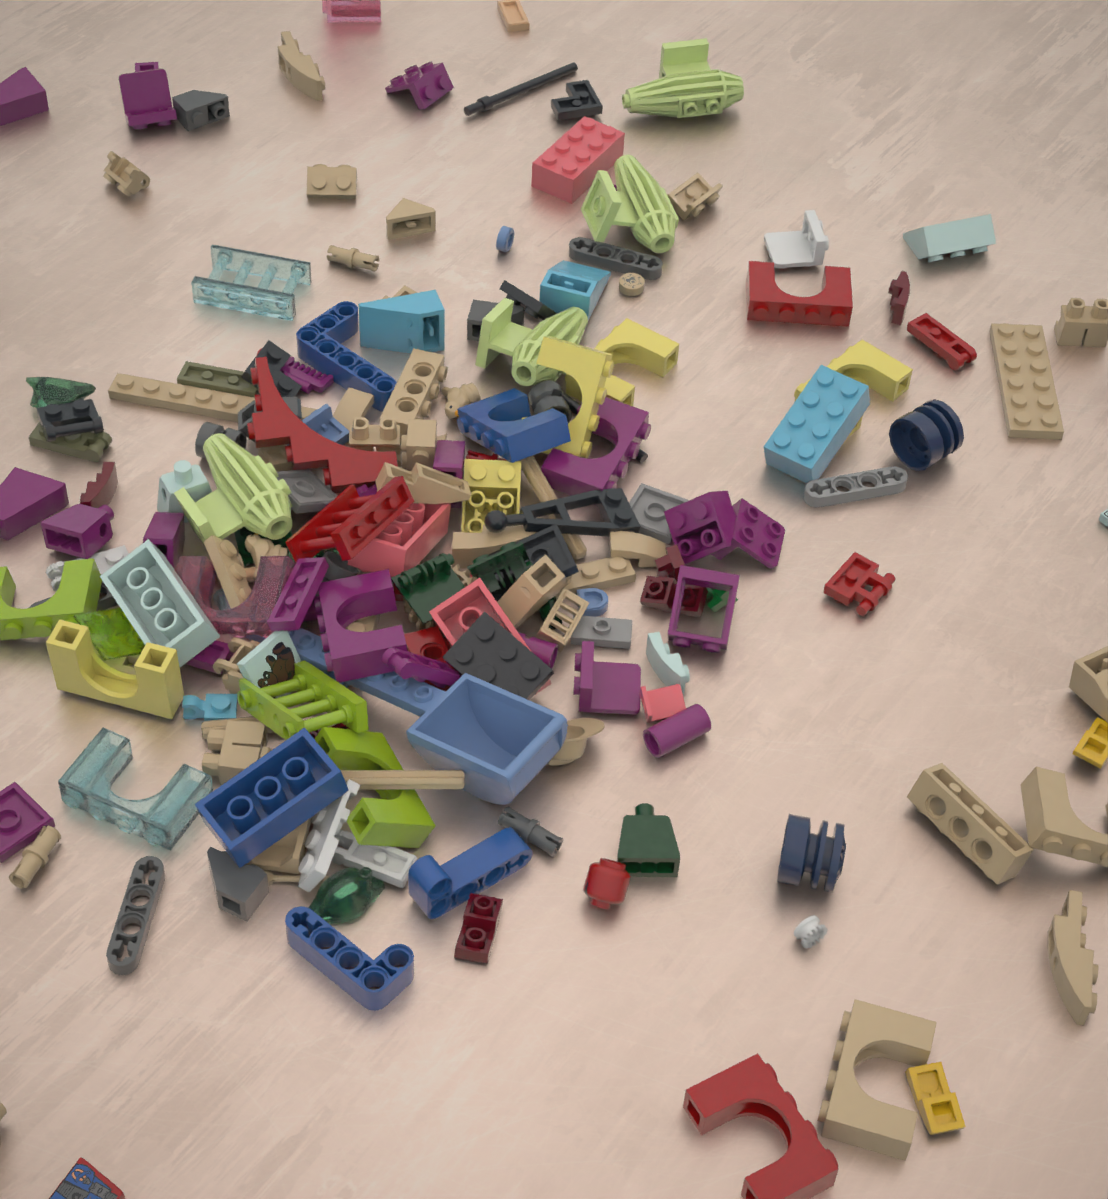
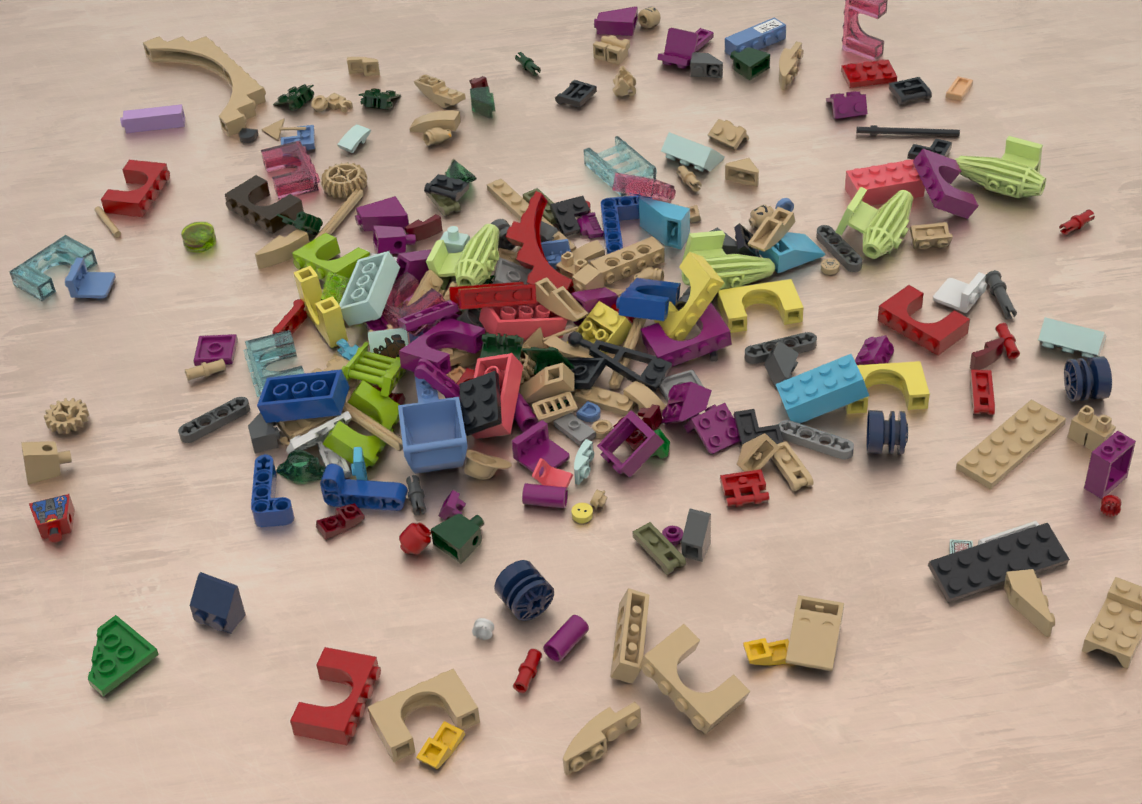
camera: 50 degrees right, 5 degrees down
none -> dark blue slope [189,572,246,634]
none -> red plate [272,299,307,347]
none -> medium azure plate [351,447,367,480]
none -> magenta tile [438,490,466,520]
none -> red pin [513,649,542,693]
none -> tan piece [523,326,578,349]
none -> magenta pin [543,615,589,662]
none -> black plate [555,80,597,108]
none -> light yellow tile [571,503,593,523]
none -> tan plate [590,489,608,510]
none -> tan tile [592,419,613,439]
none -> tan hips [593,35,630,65]
none -> clear pink arch [612,172,676,203]
none -> olive plate [632,522,686,575]
none -> tan head [638,7,661,29]
none -> light aqua slope [661,132,725,172]
none -> magenta plate [662,526,683,546]
none -> dark grey slope [681,508,711,562]
none -> medium blue brick [725,17,786,55]
none -> dark green torso [730,47,770,80]
none -> black plate [733,409,783,449]
none -> tan slope [736,433,780,472]
none -> dark grey beam [744,332,817,364]
none -> tan slope [748,207,796,252]
none -> tan head [749,205,774,229]
none -> dark grey slope [764,341,799,388]
none -> tan plate [771,441,814,492]
none -> red plate [841,59,897,88]
none -> magenta bracket [855,335,894,365]
none -> black plate [889,77,932,105]
none -> magenta arch [913,149,979,219]
none -> dark grey pin [985,270,1017,319]
none -> red pin [995,323,1020,359]
none -> red pin [1059,209,1095,235]
none -> dark blue wheel [1064,356,1112,401]

